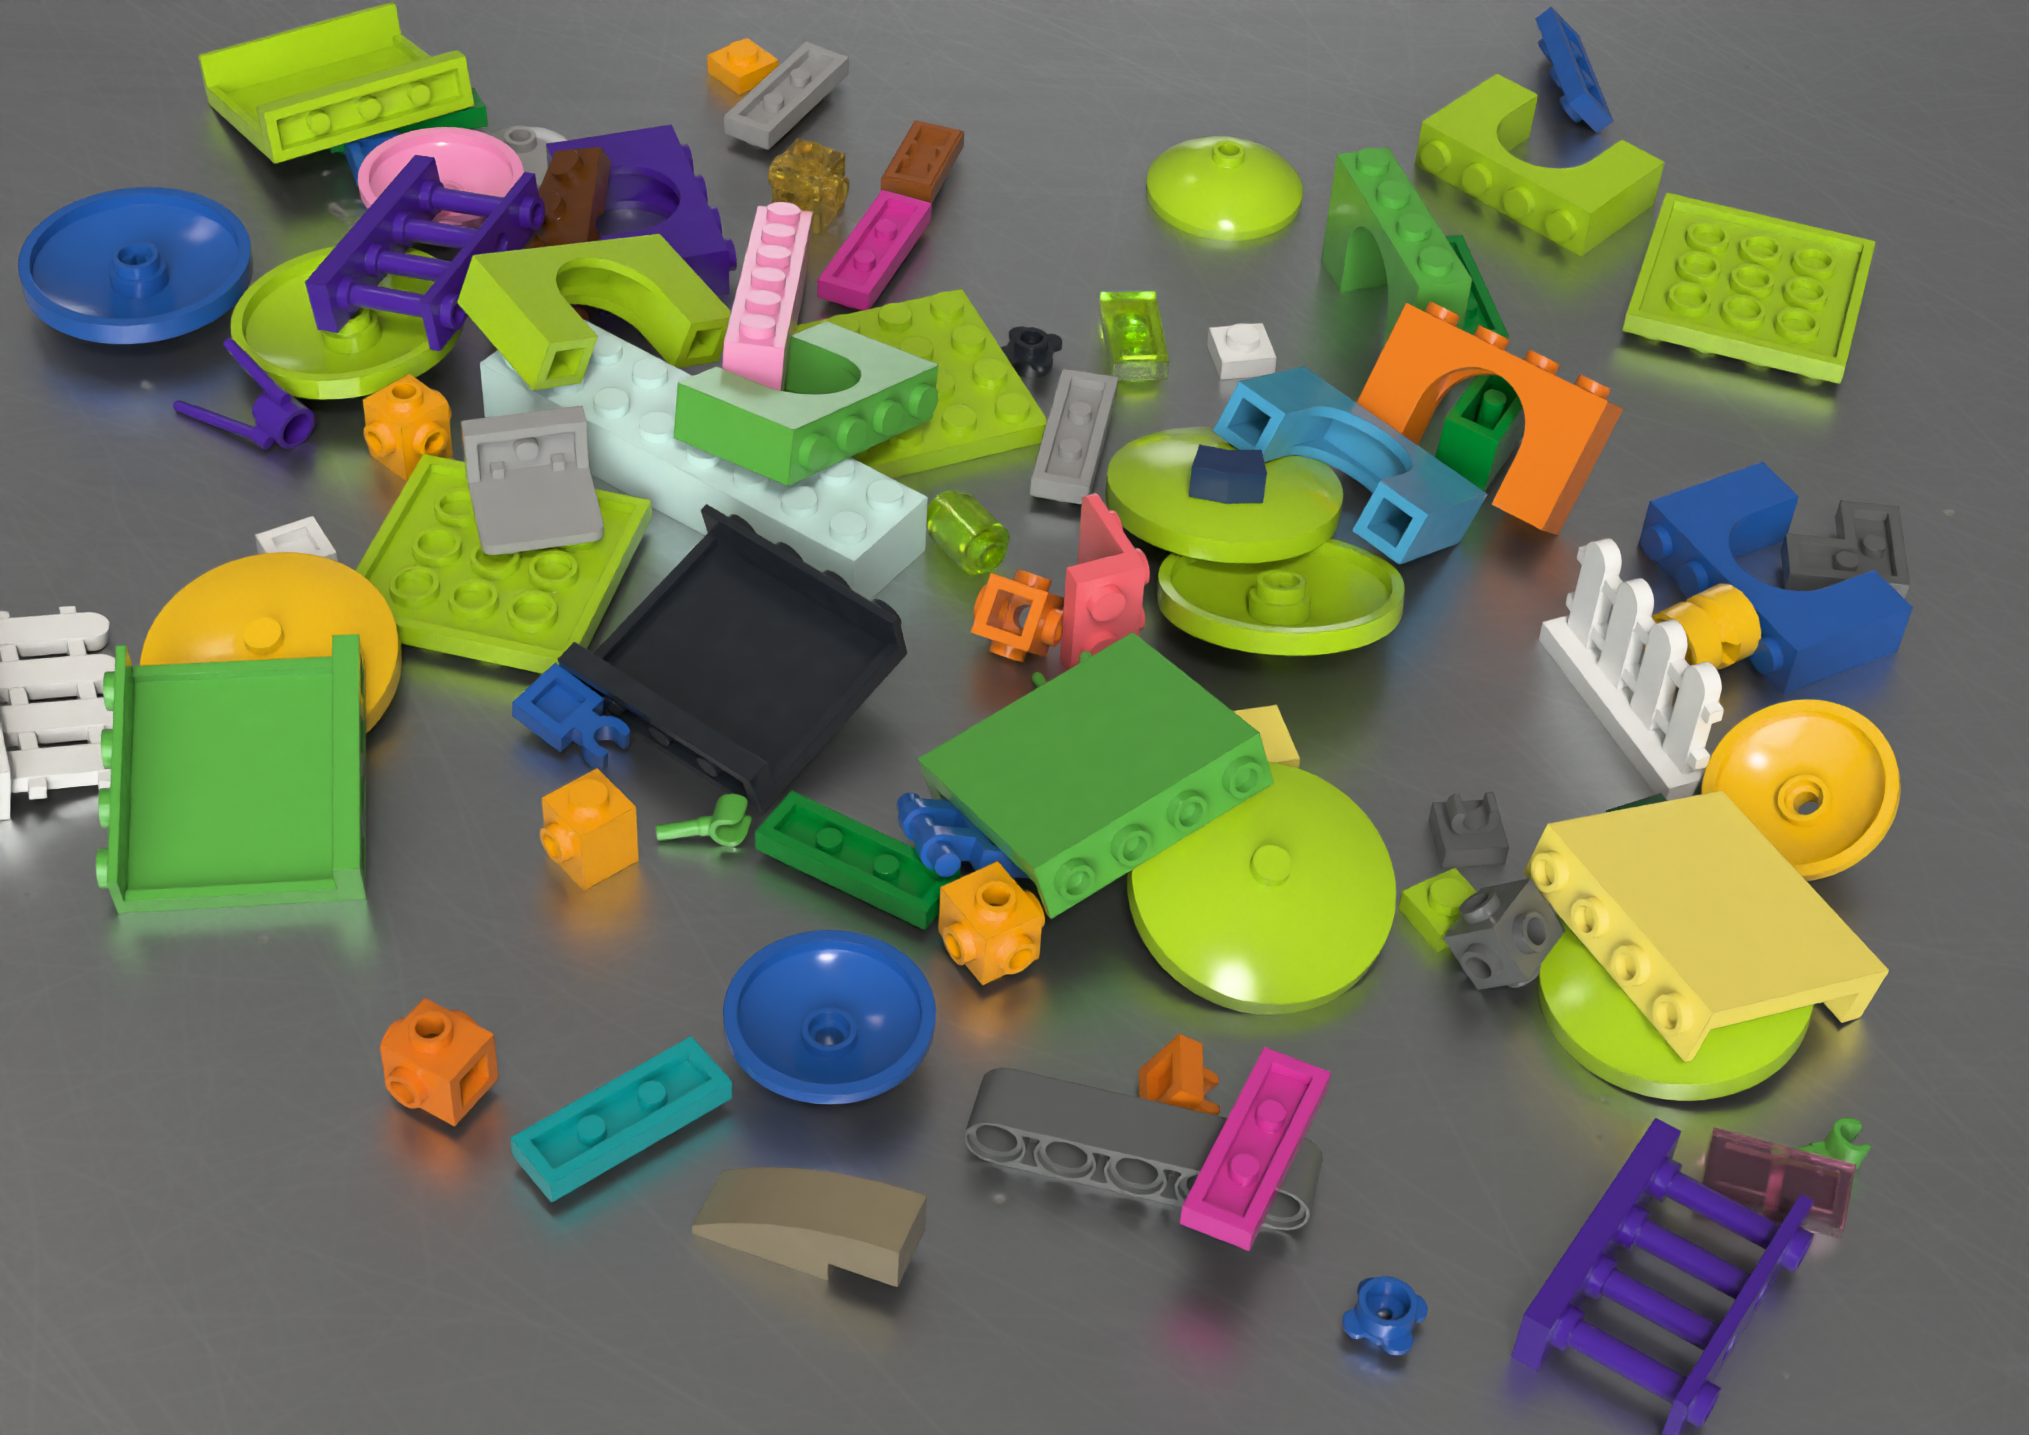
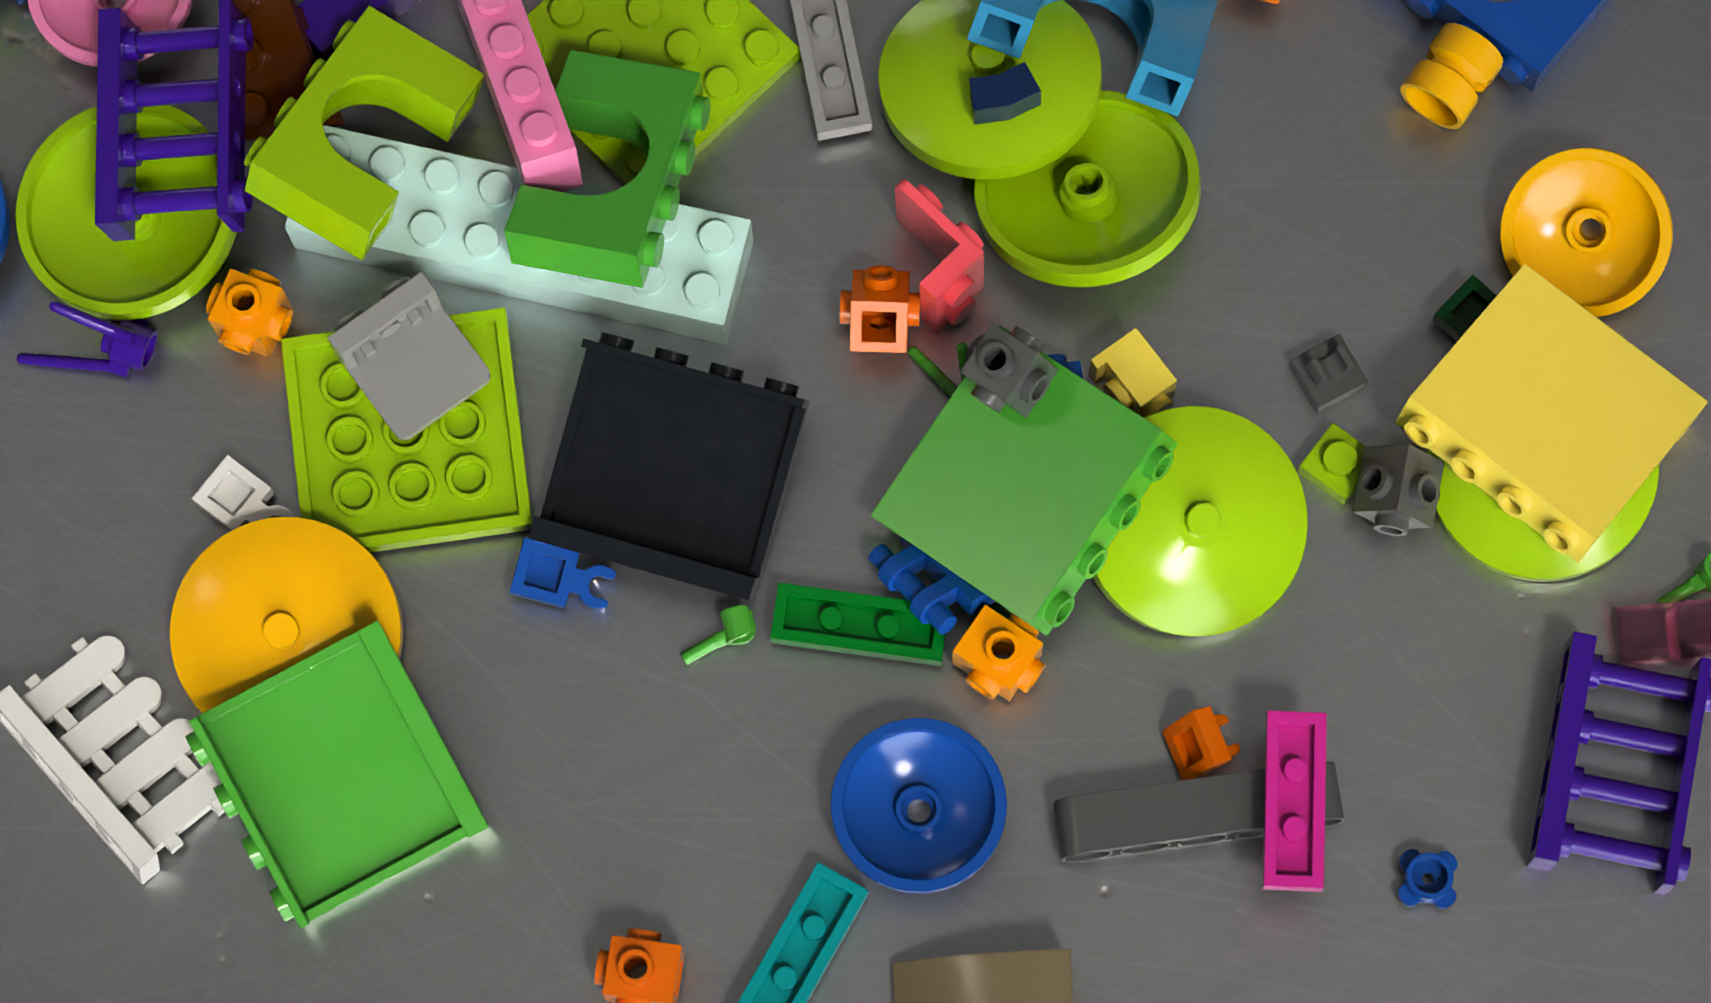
camera: 15 degrees left, 30 degrees up
light orange brick [540,768,639,891] -> none
clear neon green brick [926,490,1010,575] -> none
white fence [1538,538,1724,801] -> none
none -> dark grey brick [960,323,1058,418]

